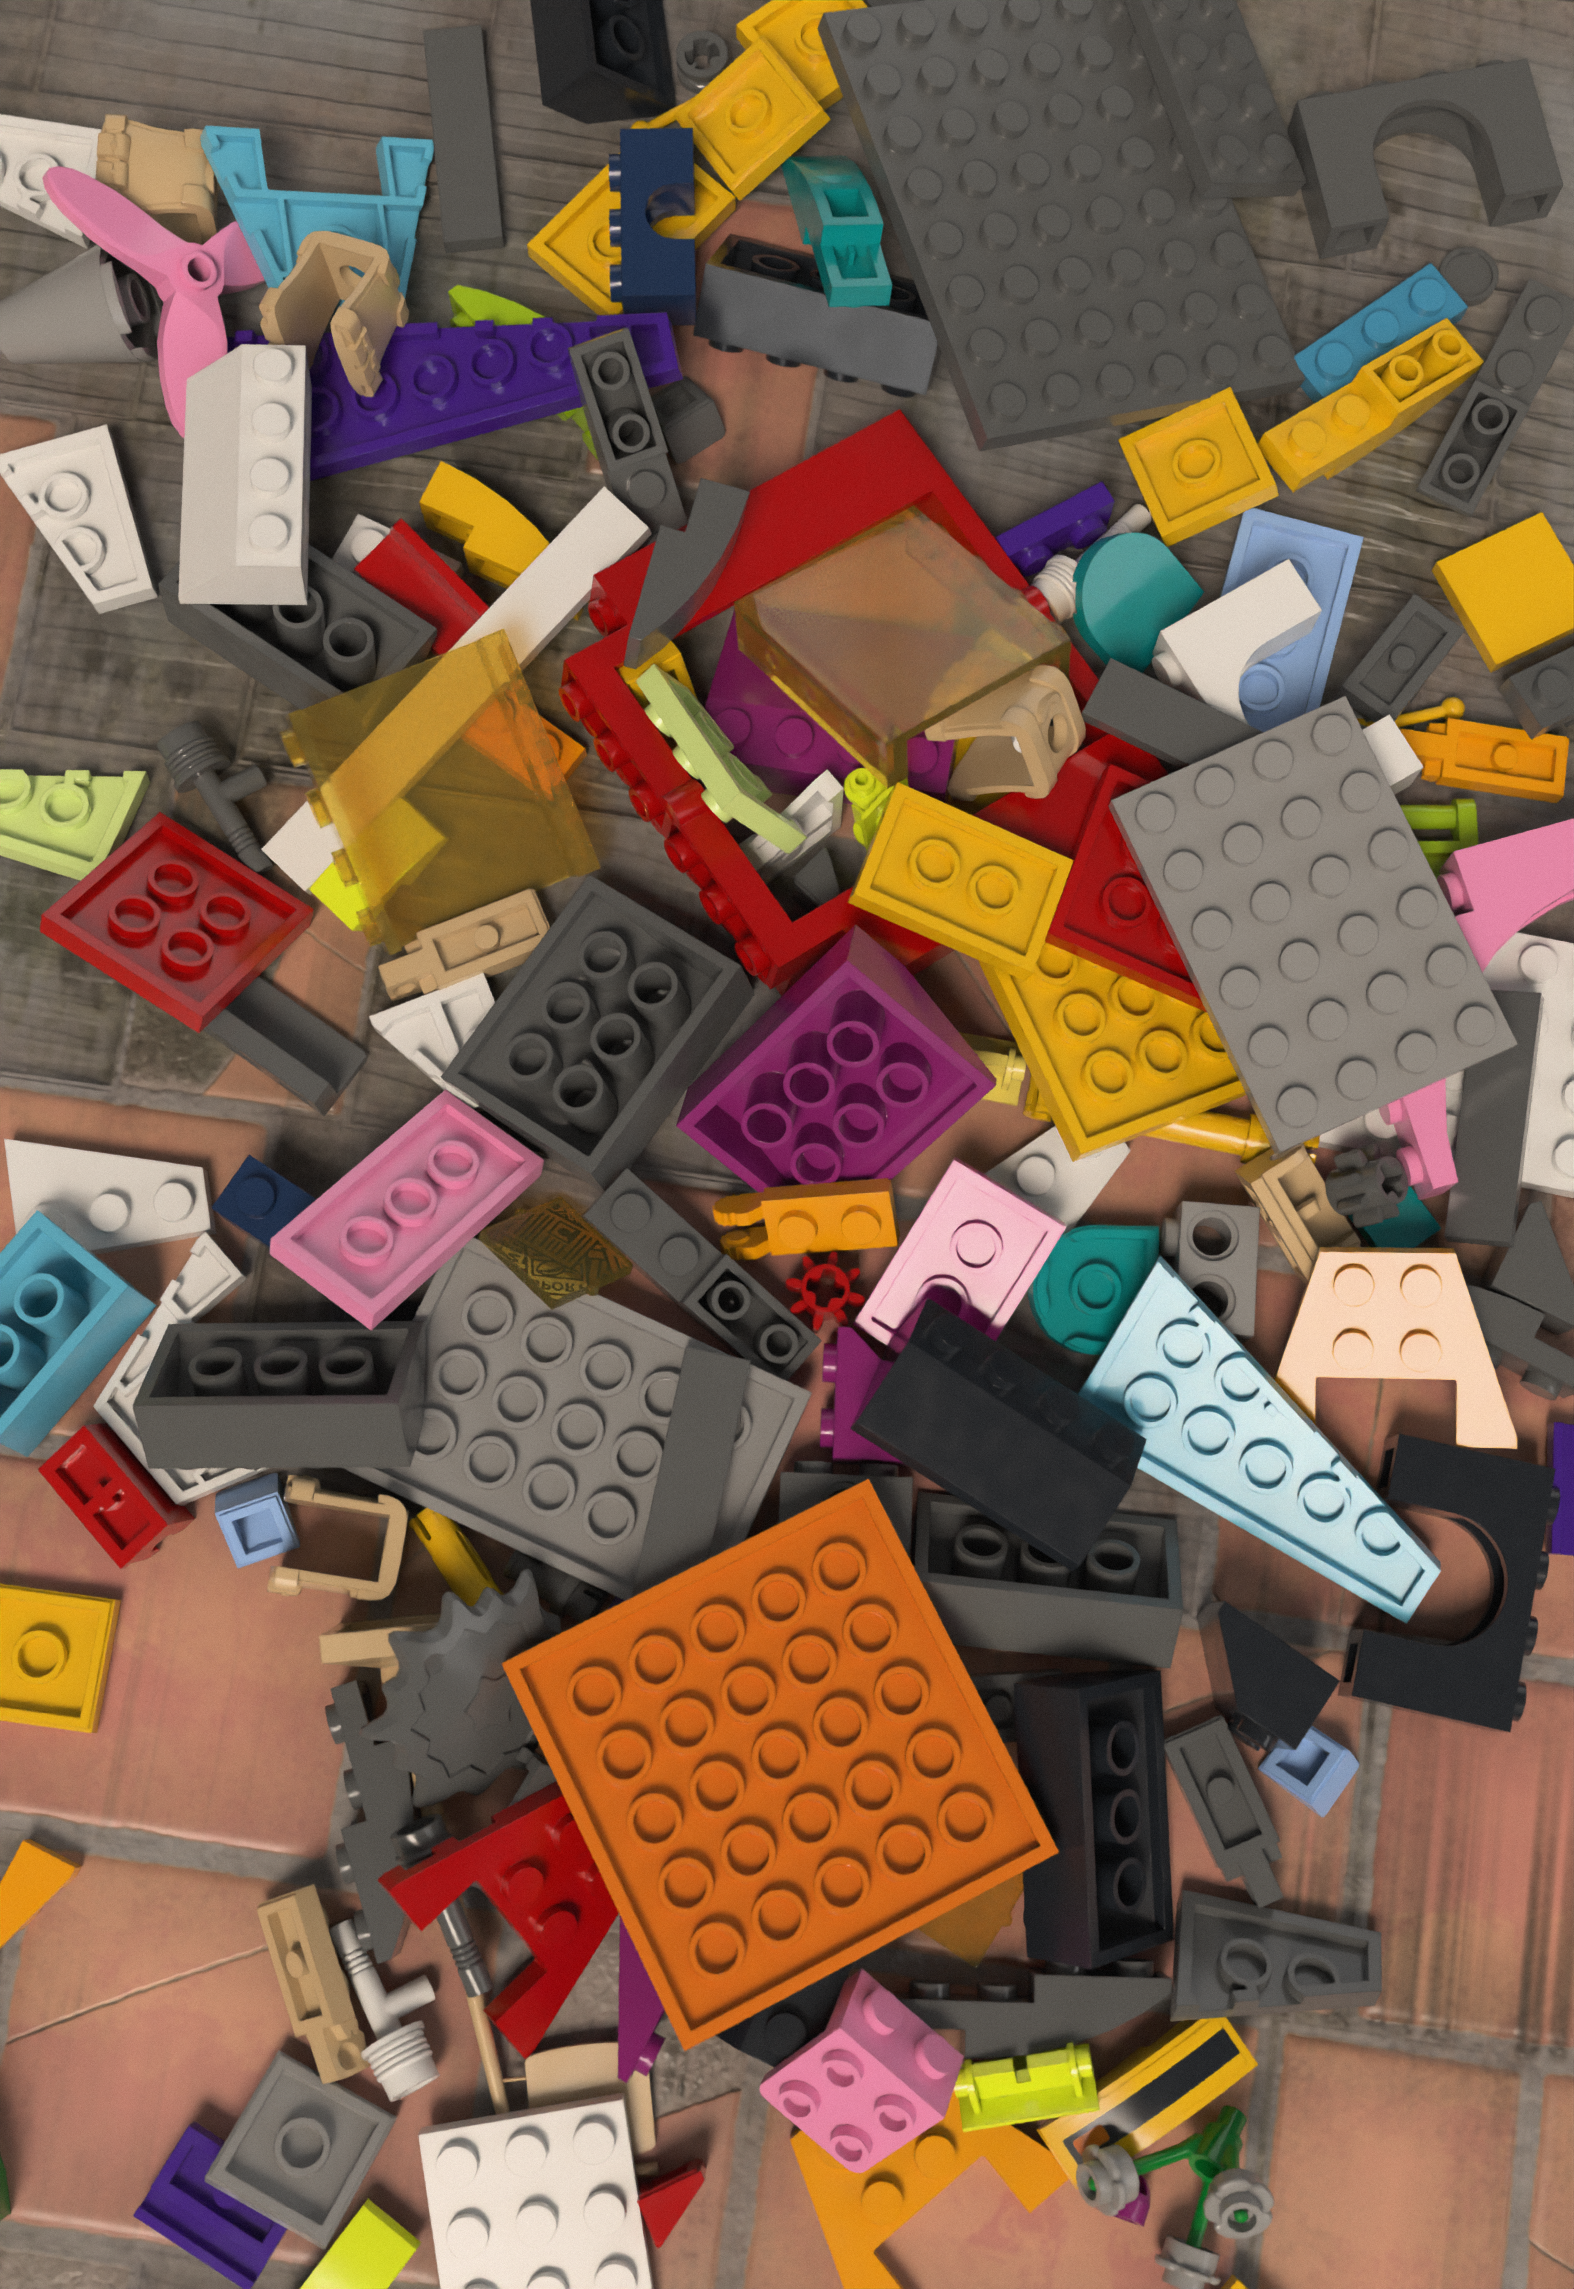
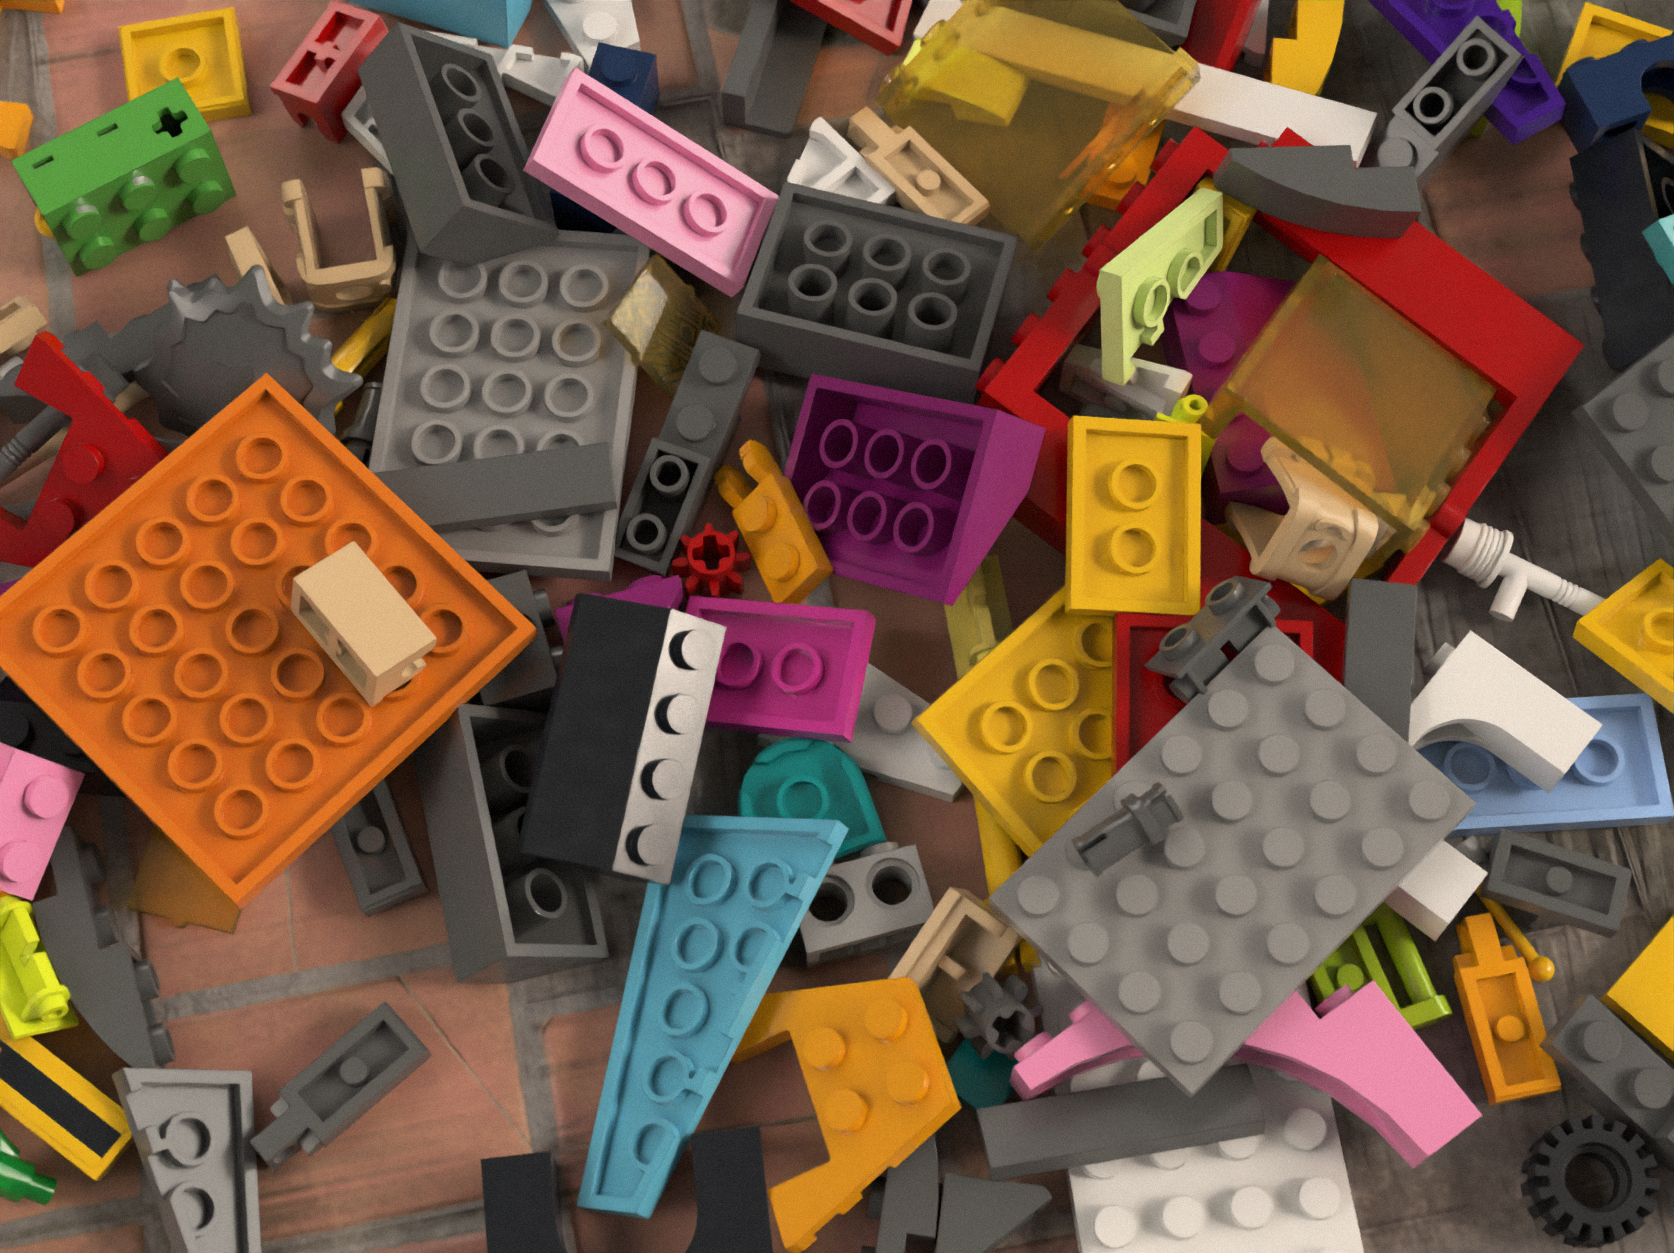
camera: 70 degrees right, 10 degrees down
light blue slope [215,1473,300,1568] -> none
dark grey slope [651,376,725,464] -> none
dark purple plate [996,481,1115,577] -> none
black slope [1014,1669,1174,1969] -> none
teal tile [1072,532,1204,673] -> none
black slope [1196,1601,1340,1753] -> none
light blue slope [1258,1726,1359,1817] -> none
none -> bright green piece [11,77,237,277]
none -> tan hinge [291,541,437,707]
none -> dark grey pin [1072,782,1184,878]
none -> dark grey hinge [1144,575,1280,704]

